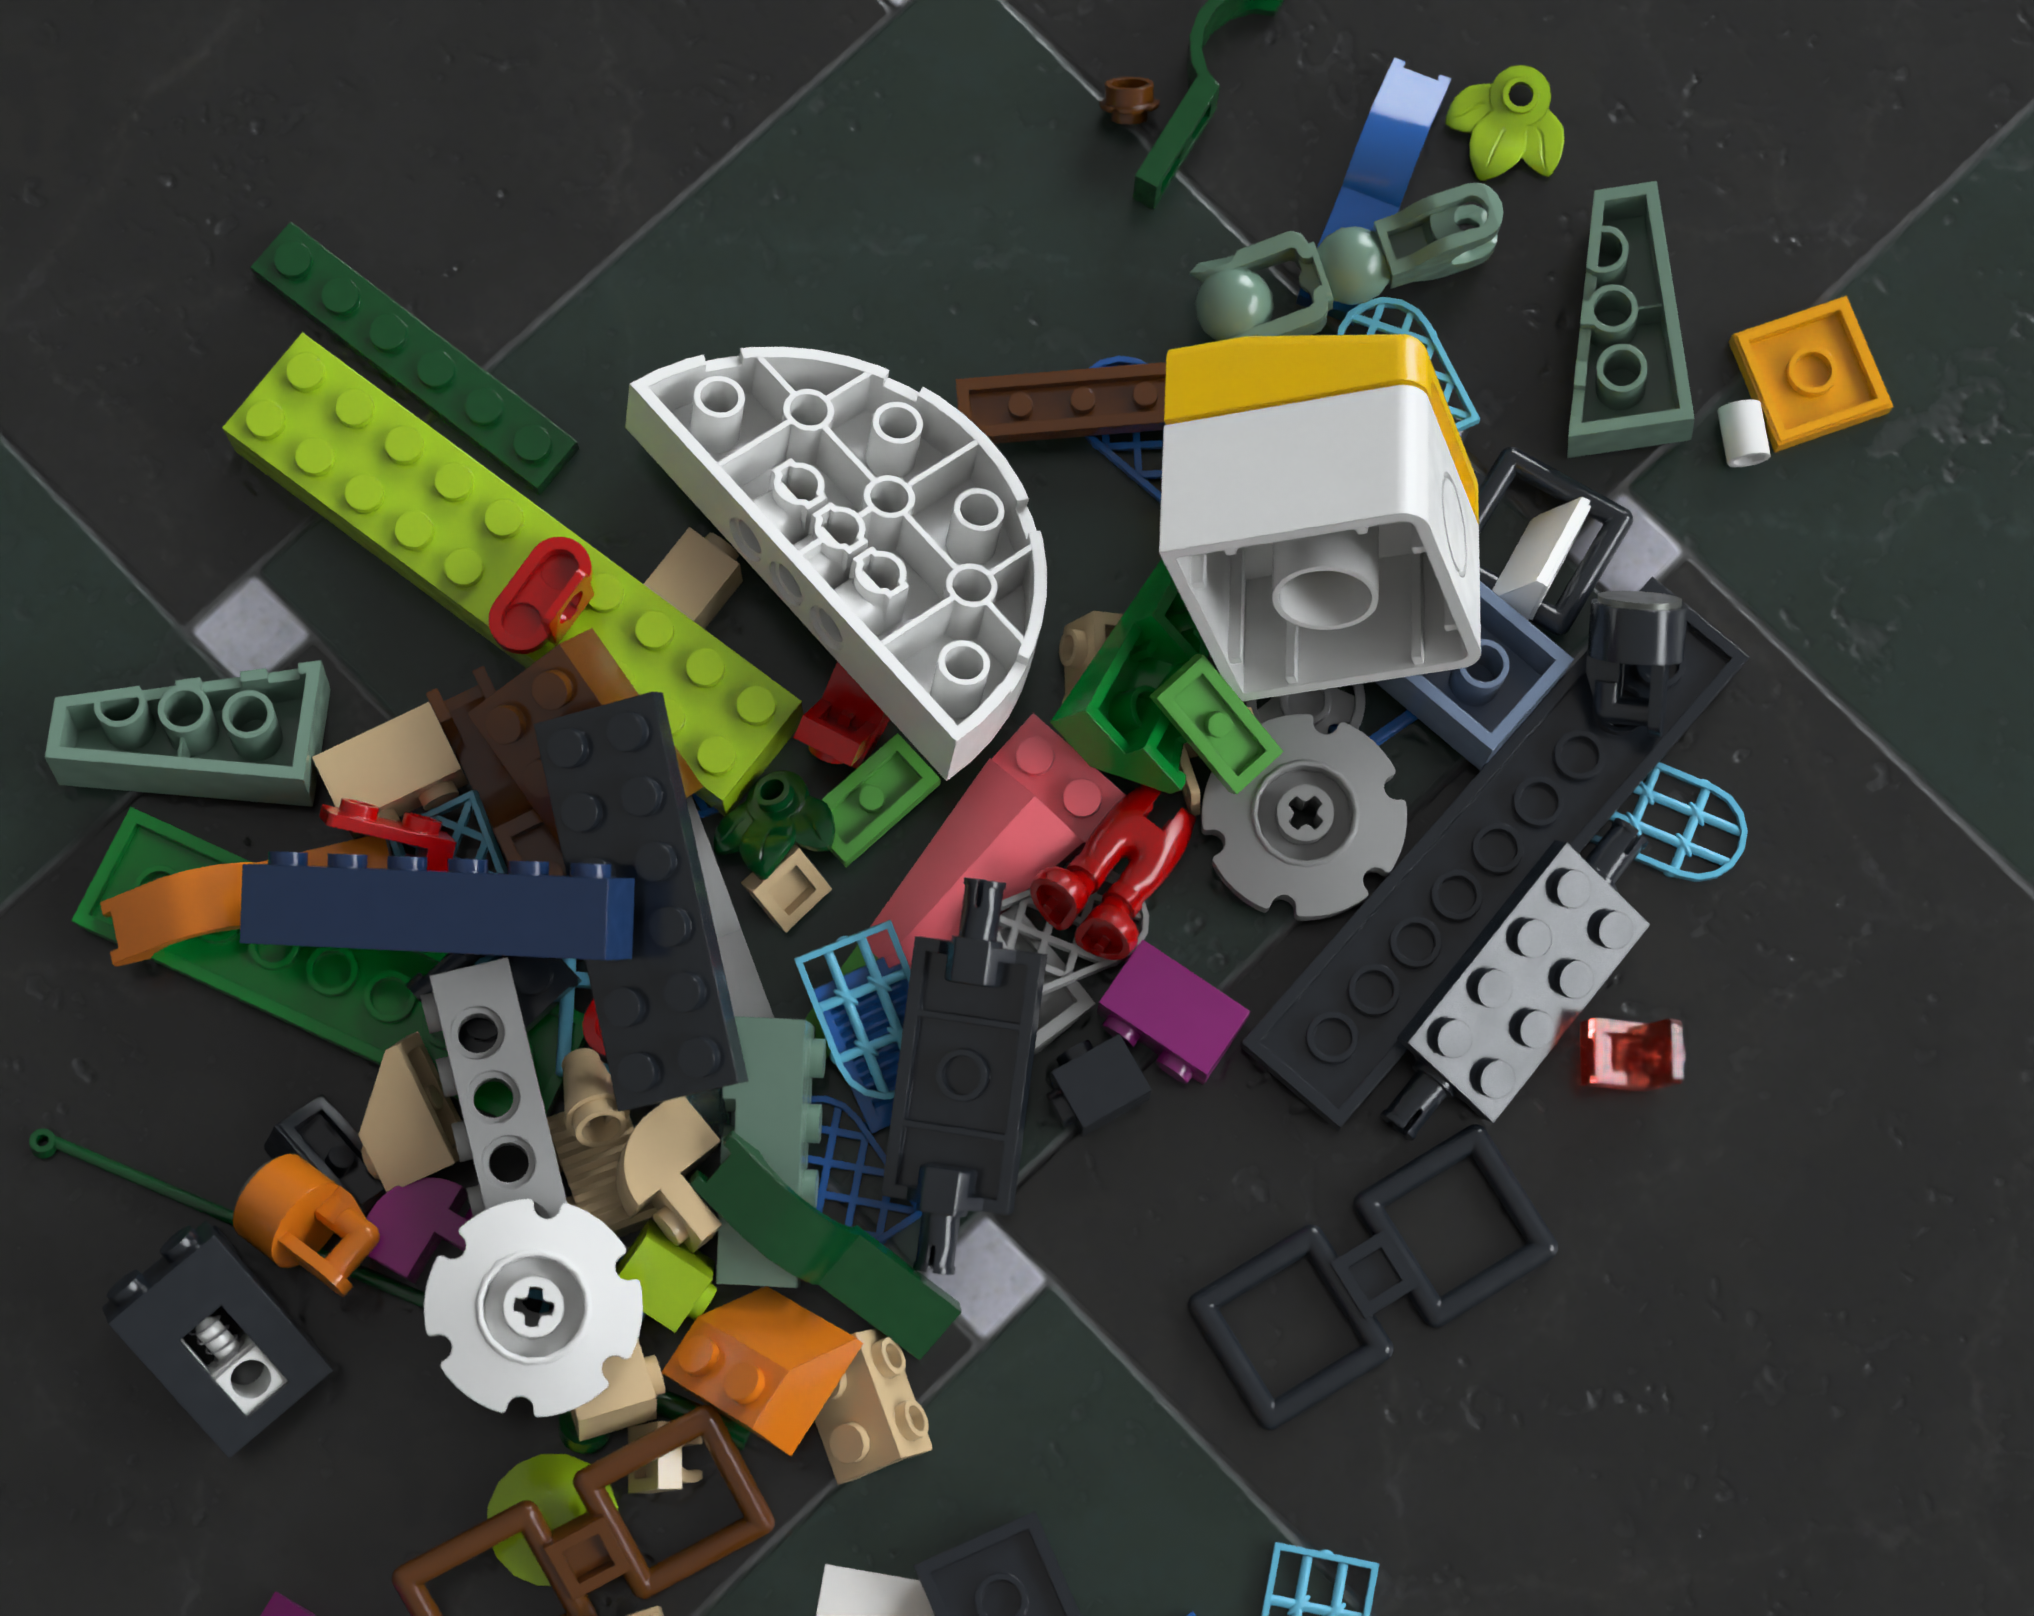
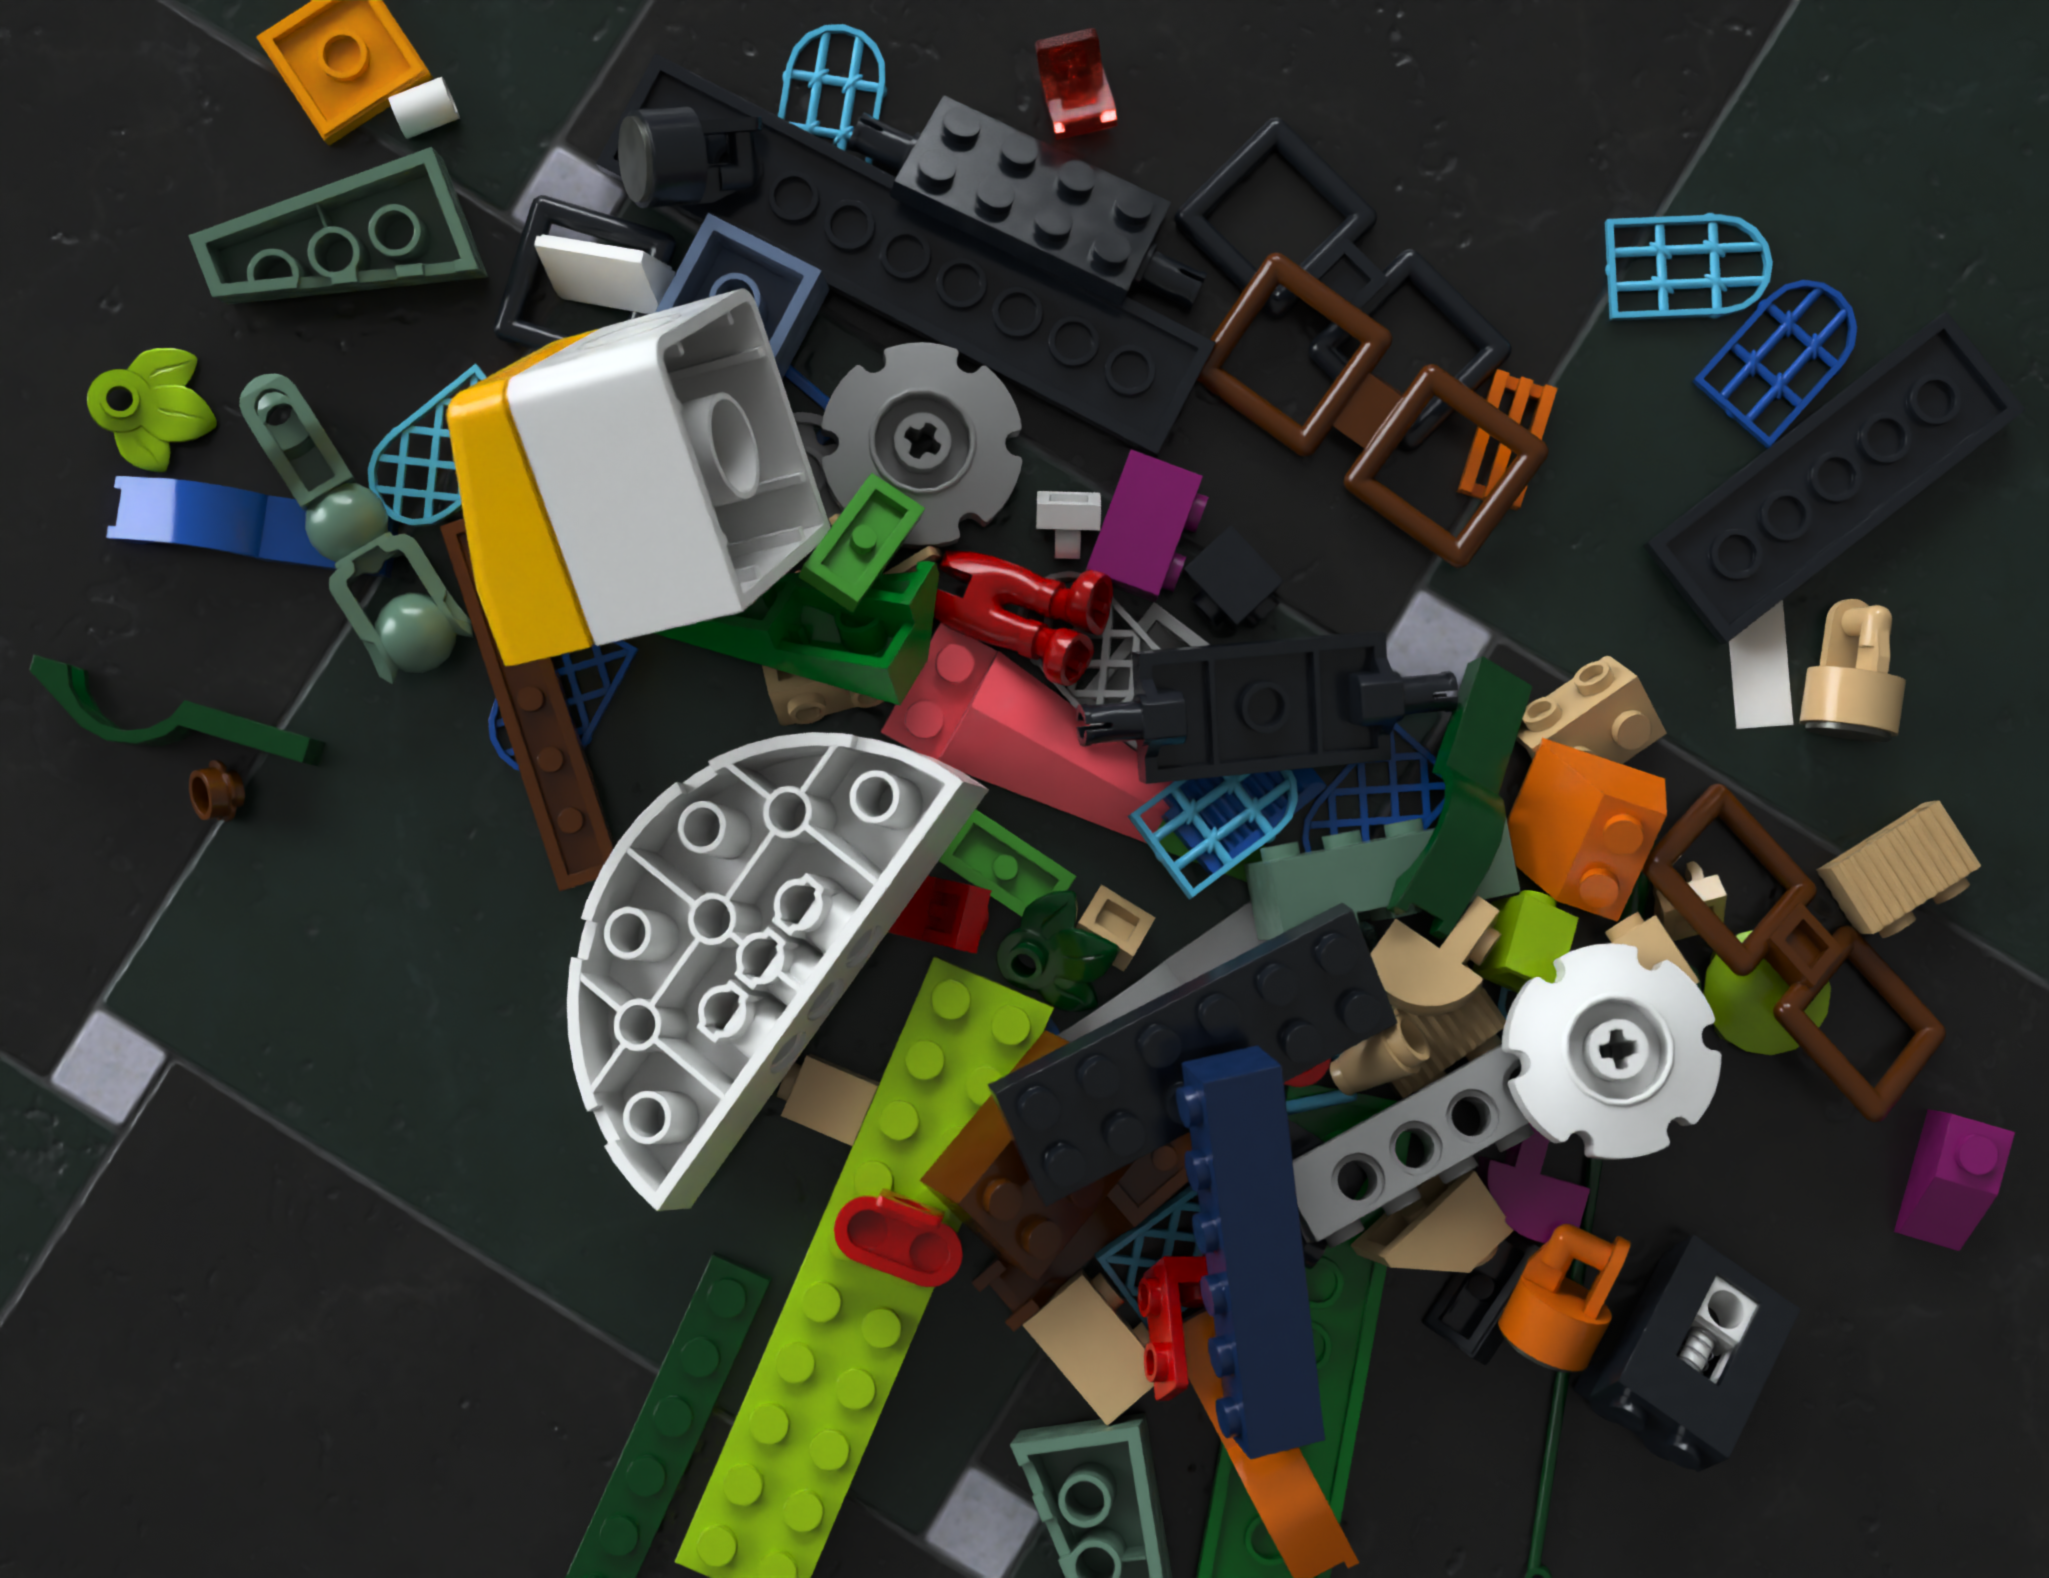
camera: 100 degrees left, 10 degrees up
none -> white tile [1036,491,1101,559]
none -> reddish brown bar [1197,252,1549,568]
none -> orange tile [1457,369,1558,511]

